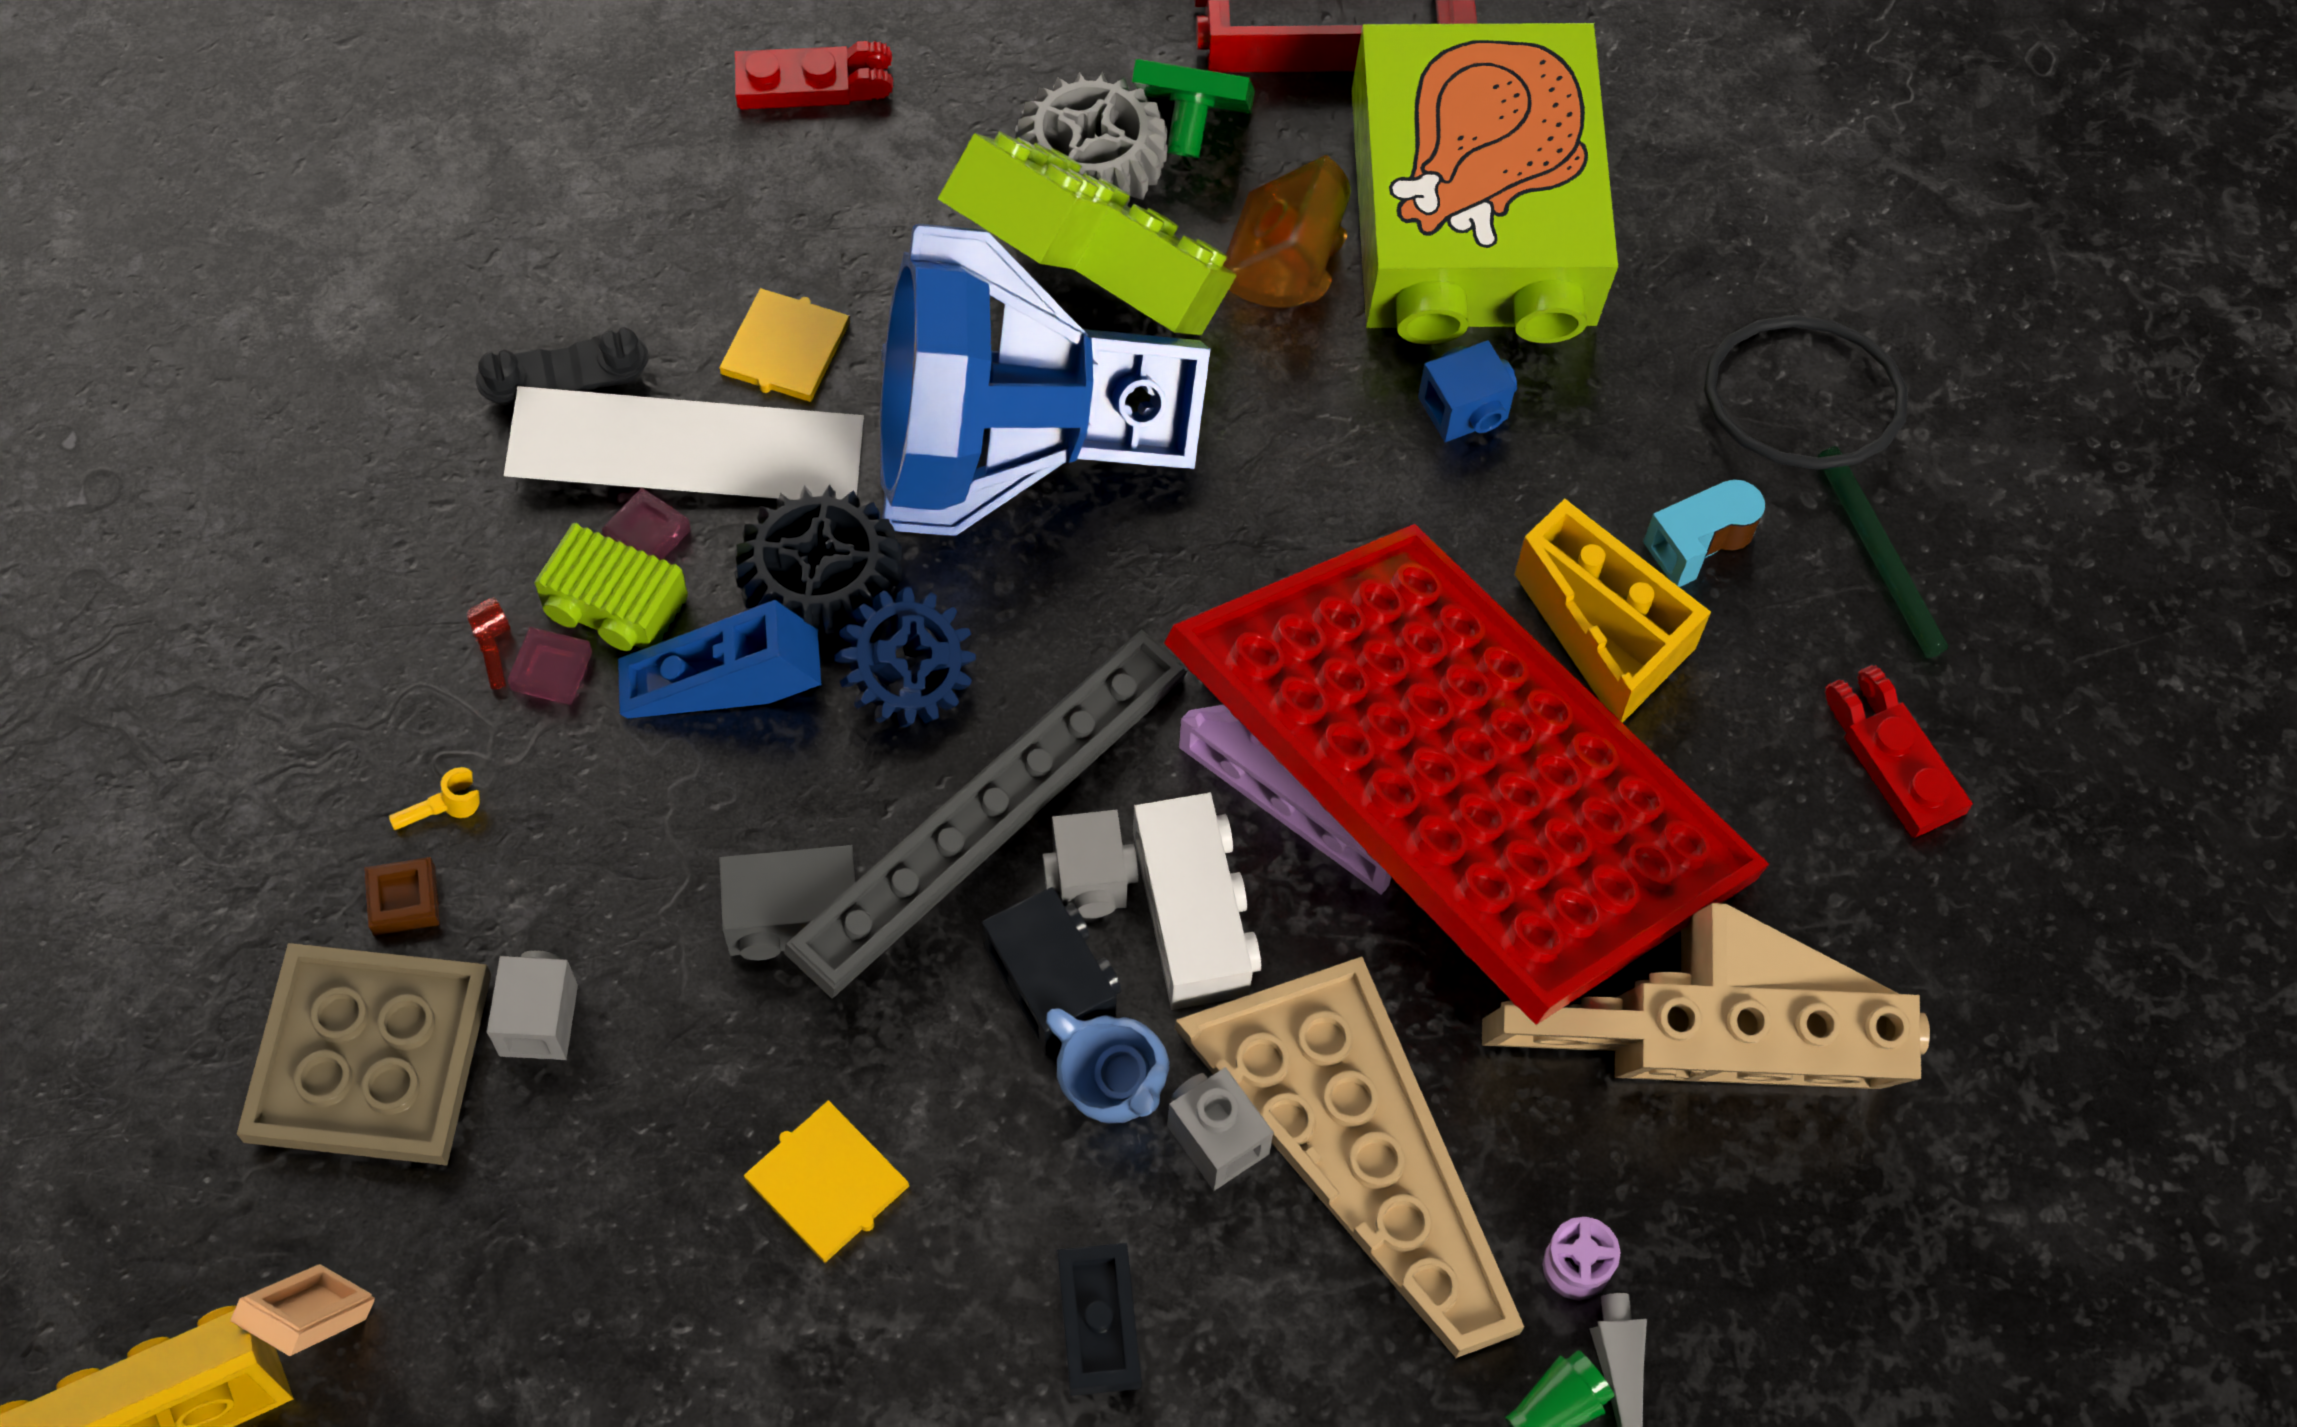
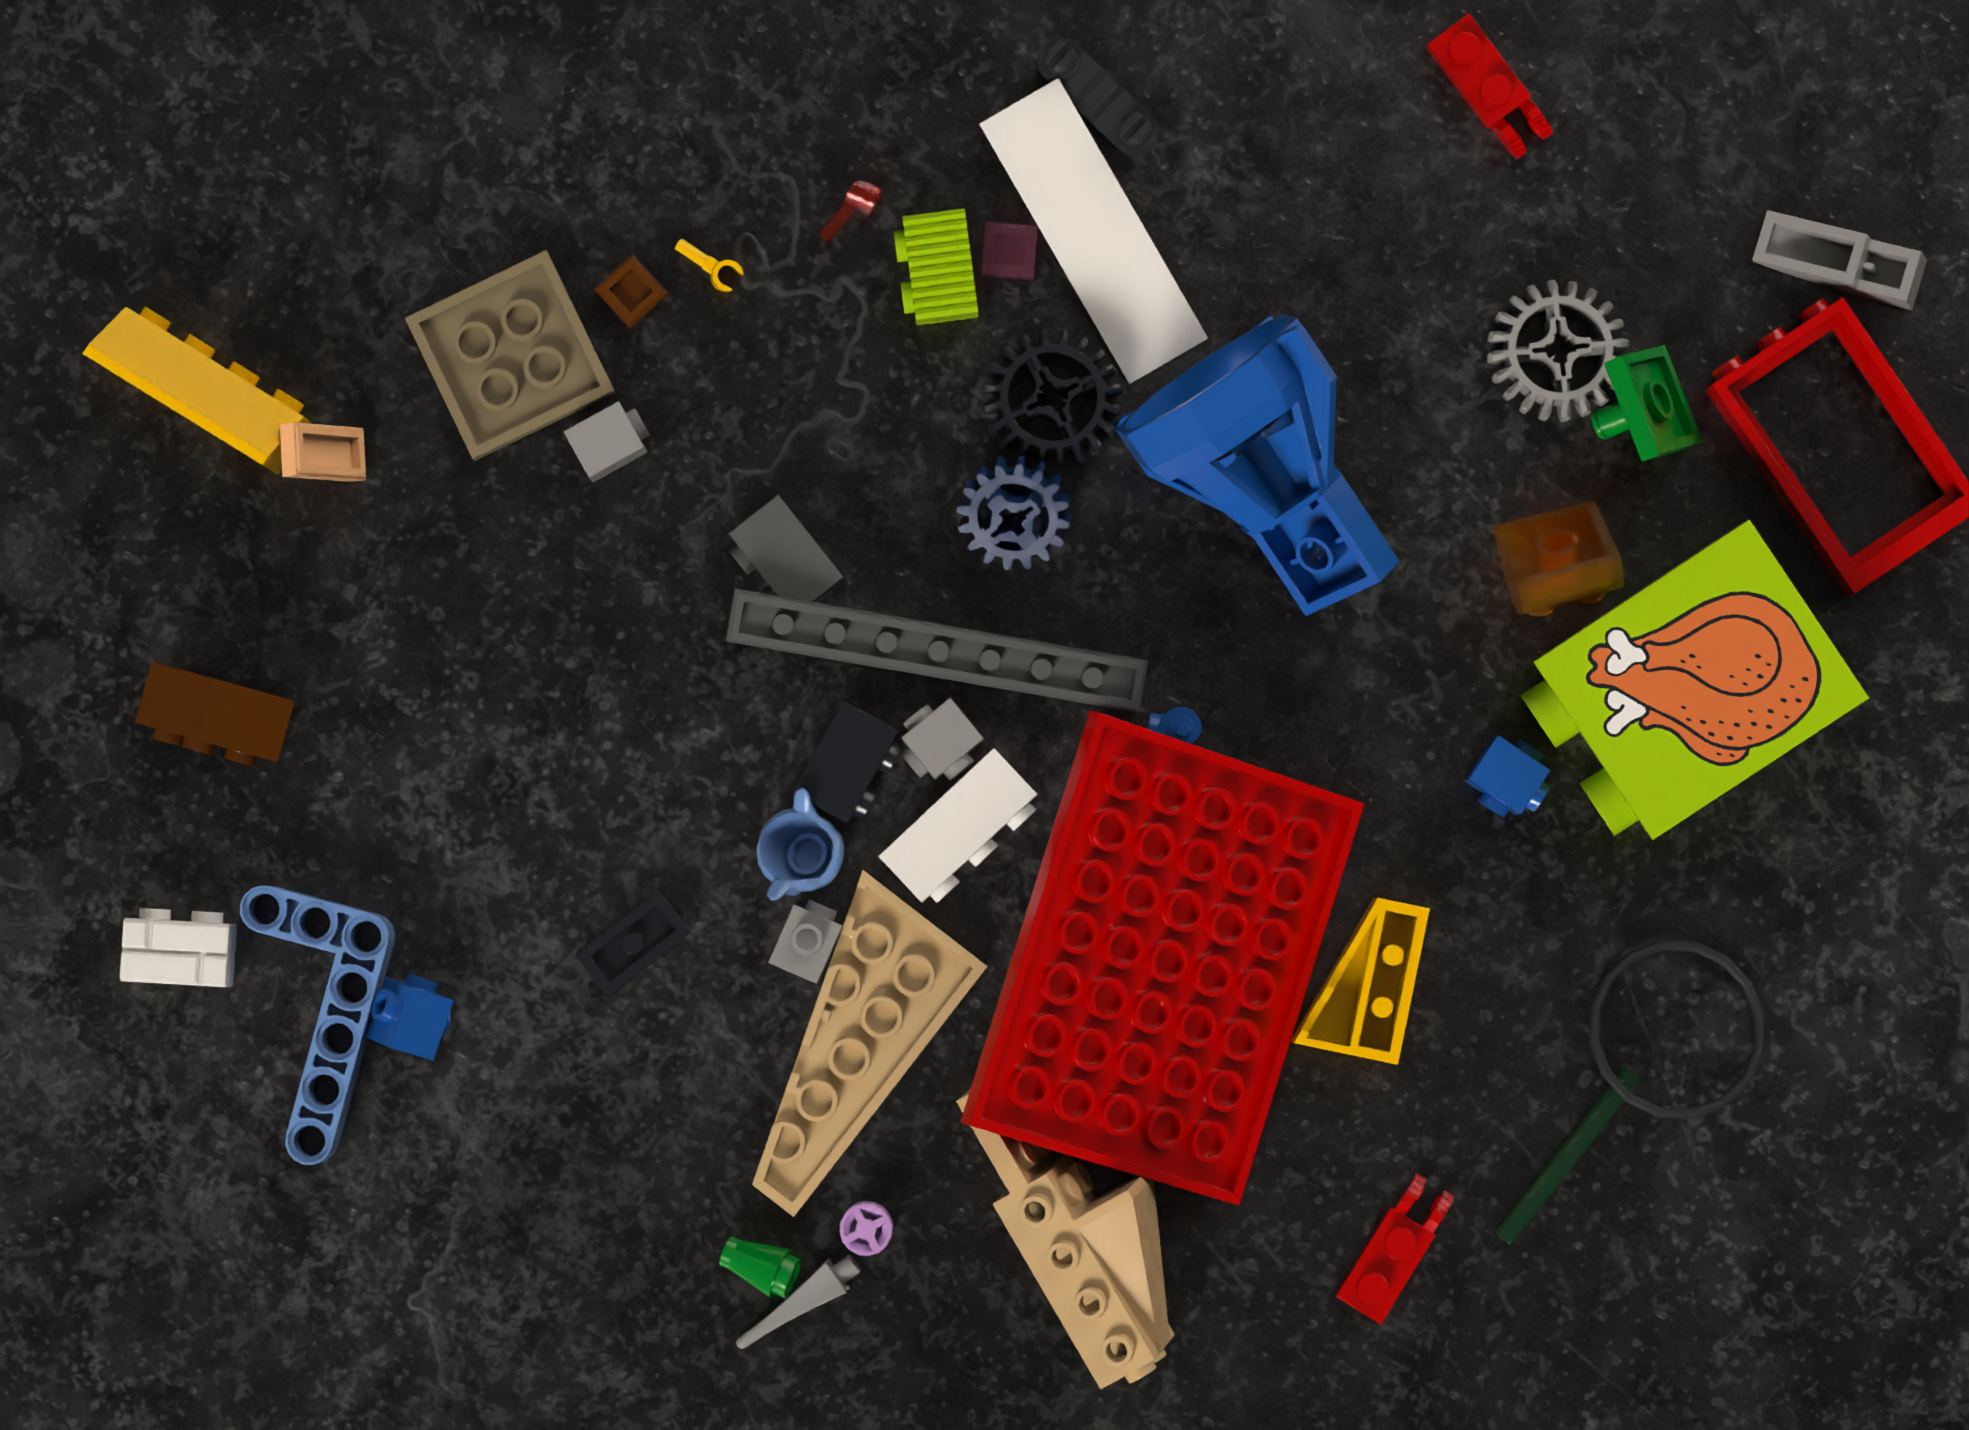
camera: 65 degrees right, 25 degrees up
clear pink tile [507,627,592,705] -> none
blue slope [618,600,821,719] -> none
yellow piece [719,288,850,402] -> none
yellow piece [743,1100,909,1263] -> none
lime brick [938,131,1237,335] -> none
medium azure leg [1643,480,1765,587] -> none

